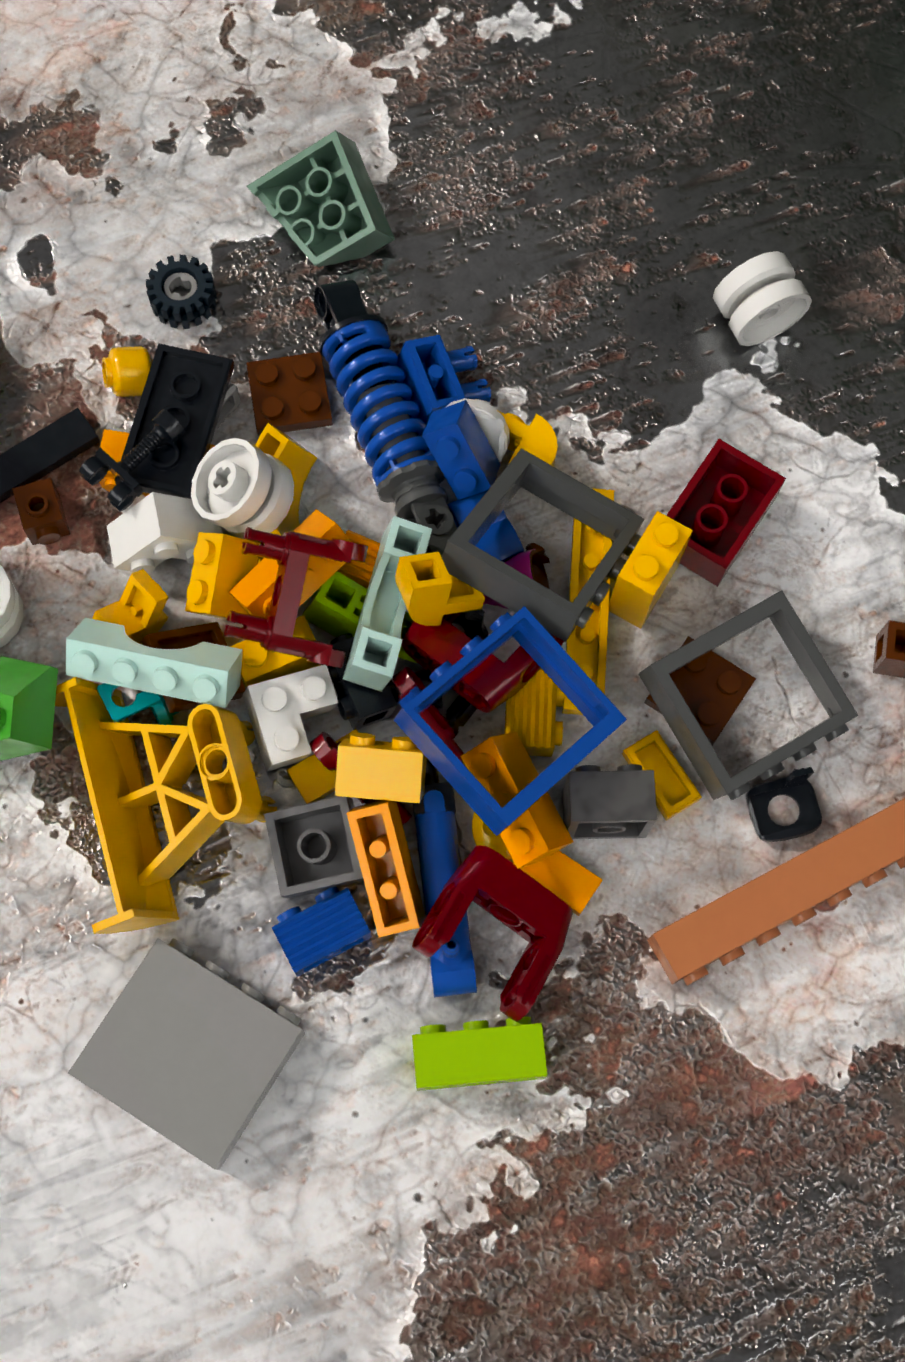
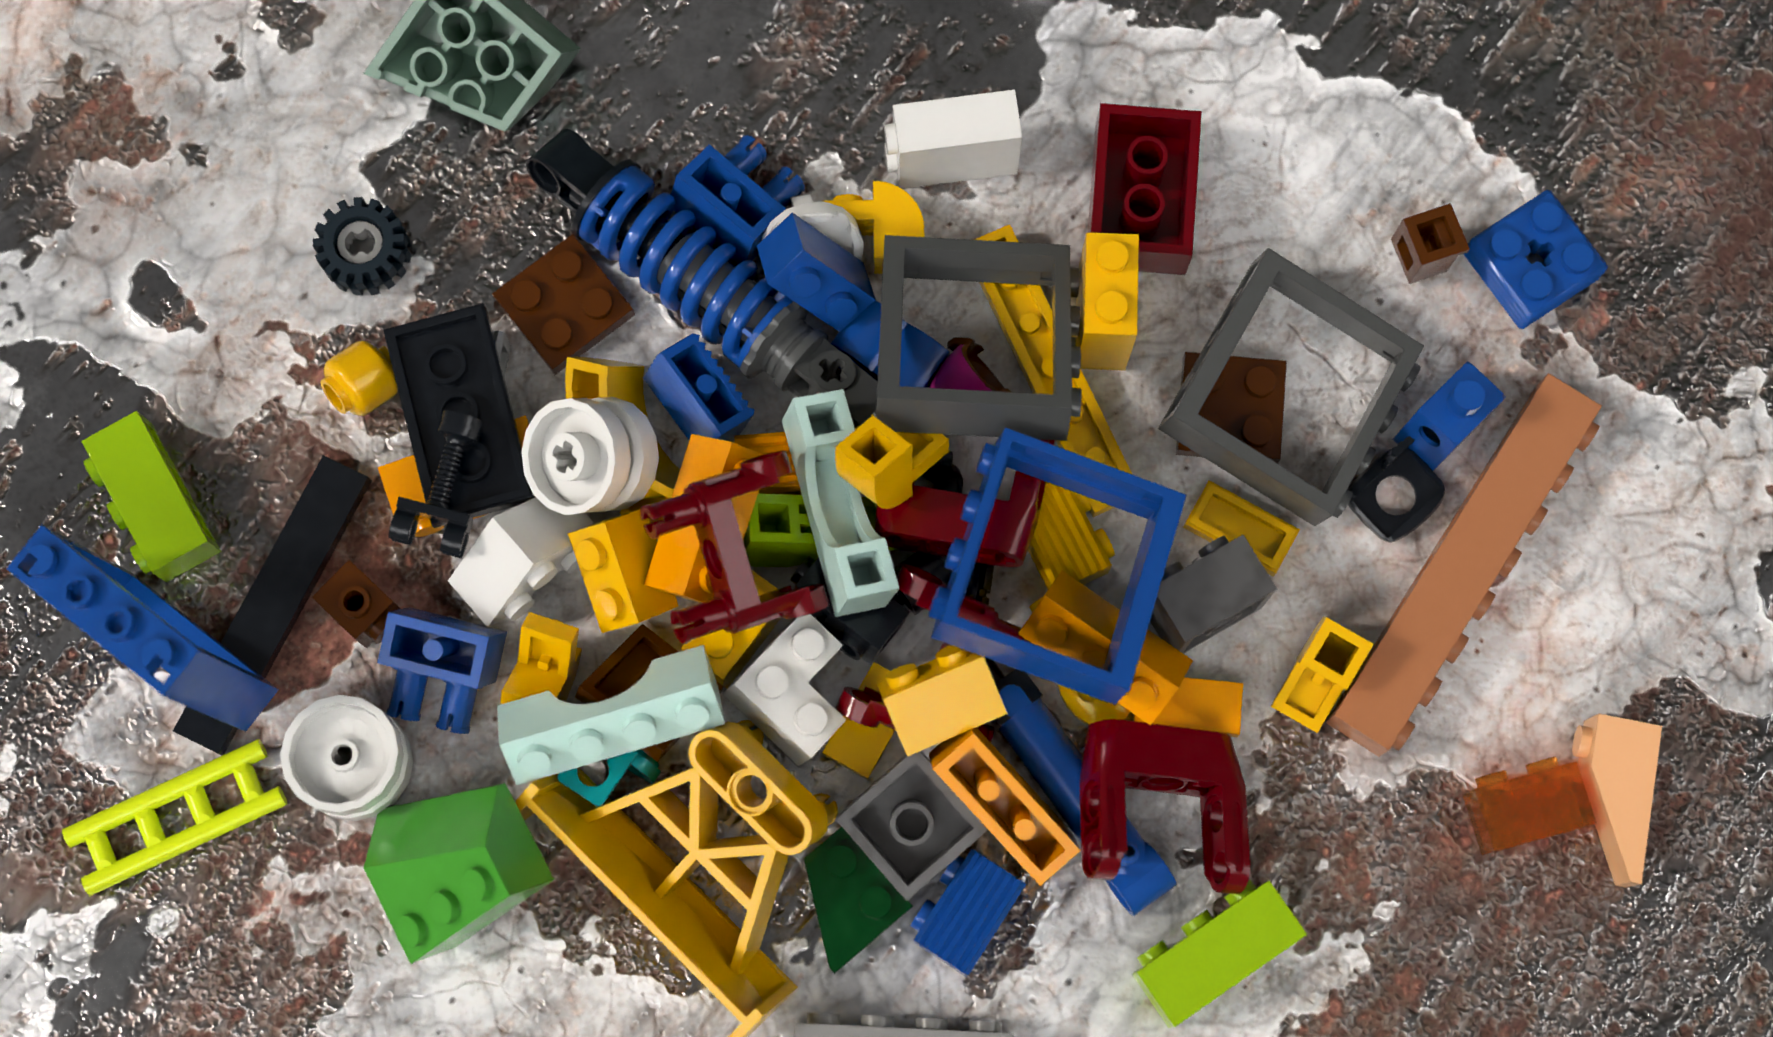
camera: 25 degrees left, 5 degrees up
none -> blue brick [377,607,507,734]
none -> blue brick [643,333,754,442]
none -> dark green wing [804,827,913,974]
none -> white brick [884,90,1022,189]
none -> yellow brick [1271,616,1374,733]
none -> blue torso [1392,361,1506,471]
none -> clear orange brick [1462,756,1597,856]
none -> light nougat slope [1572,714,1662,888]

